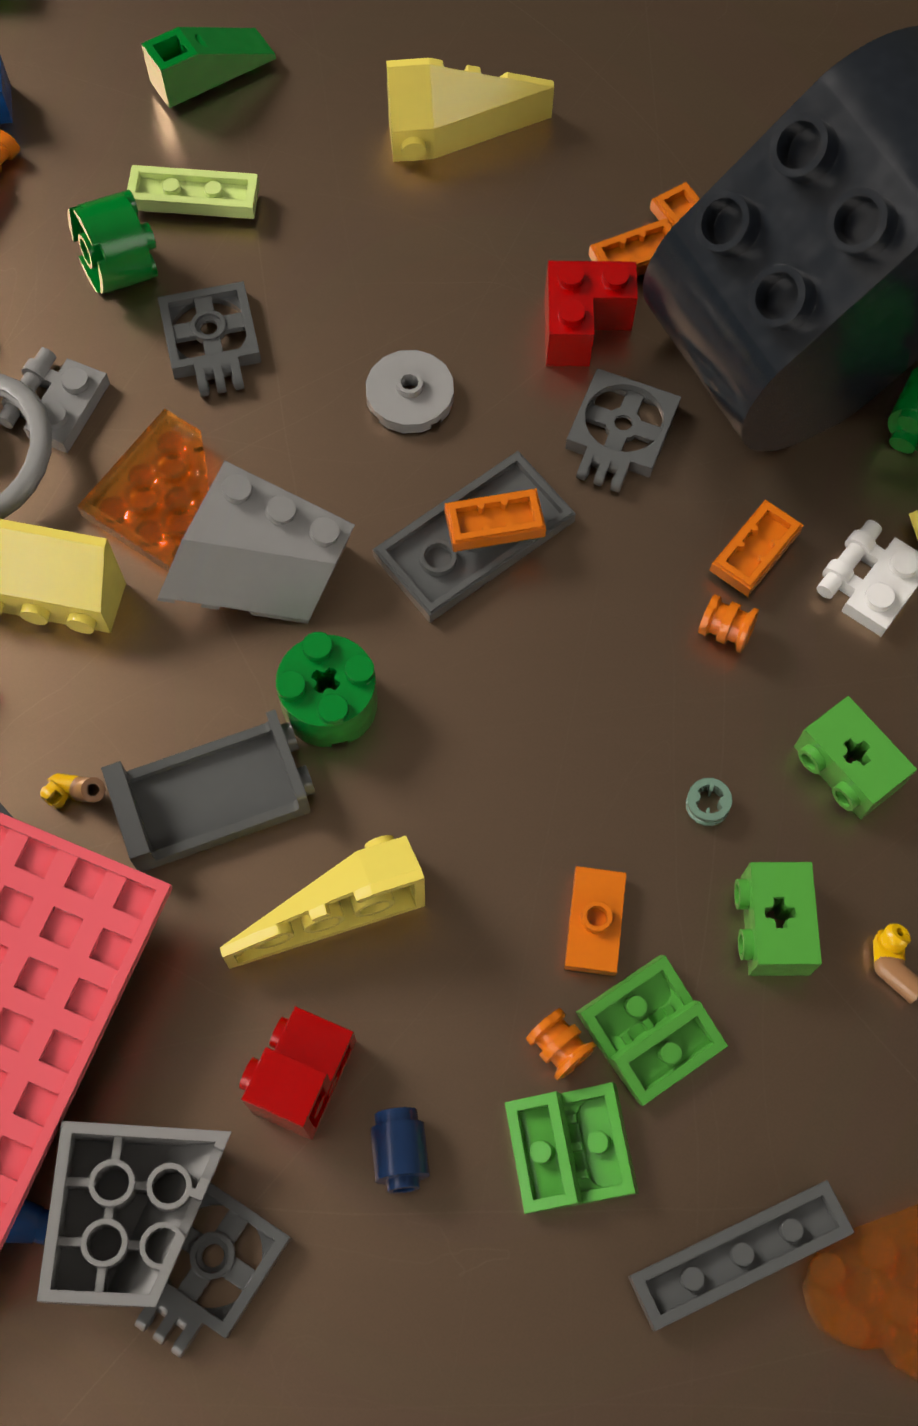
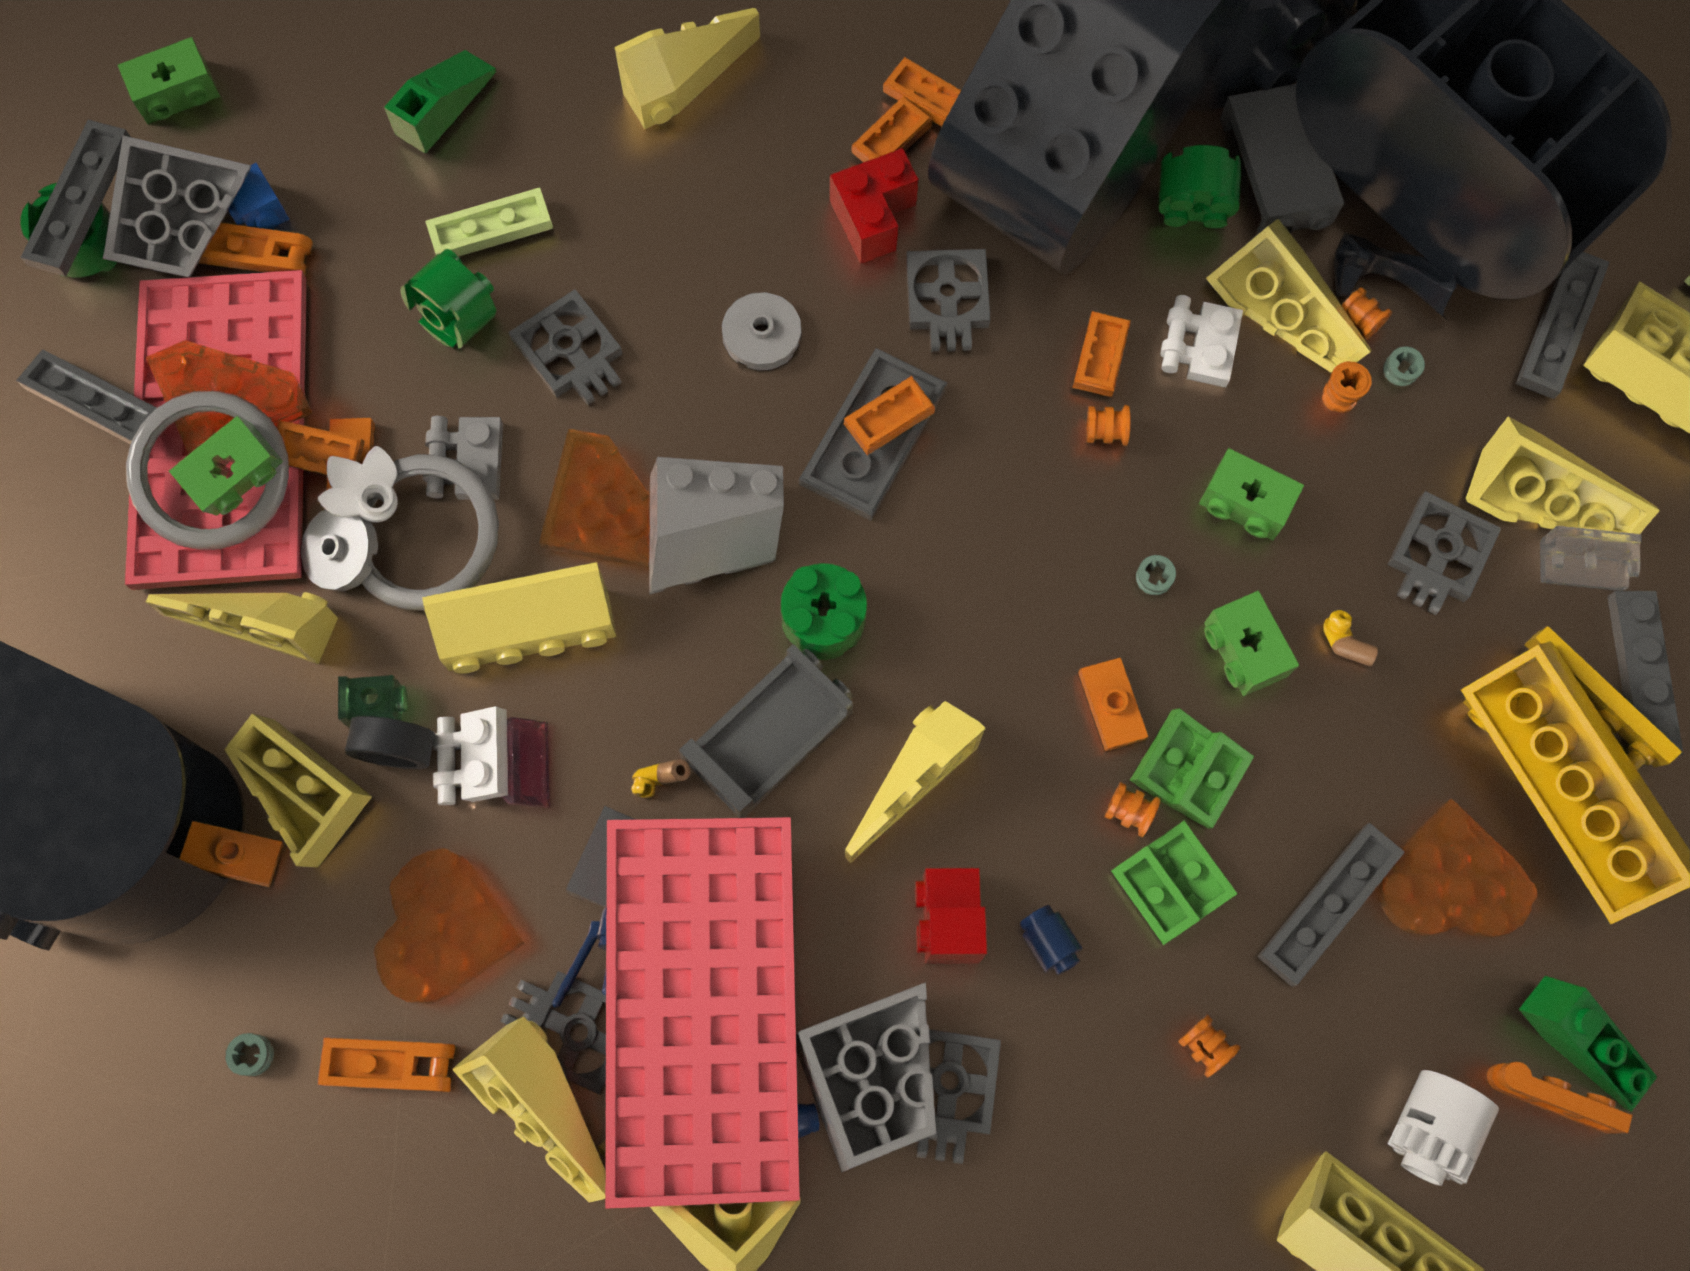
camera: 25 degrees left, 5 degrees up
none -> orange bush [1178,1014,1241,1078]

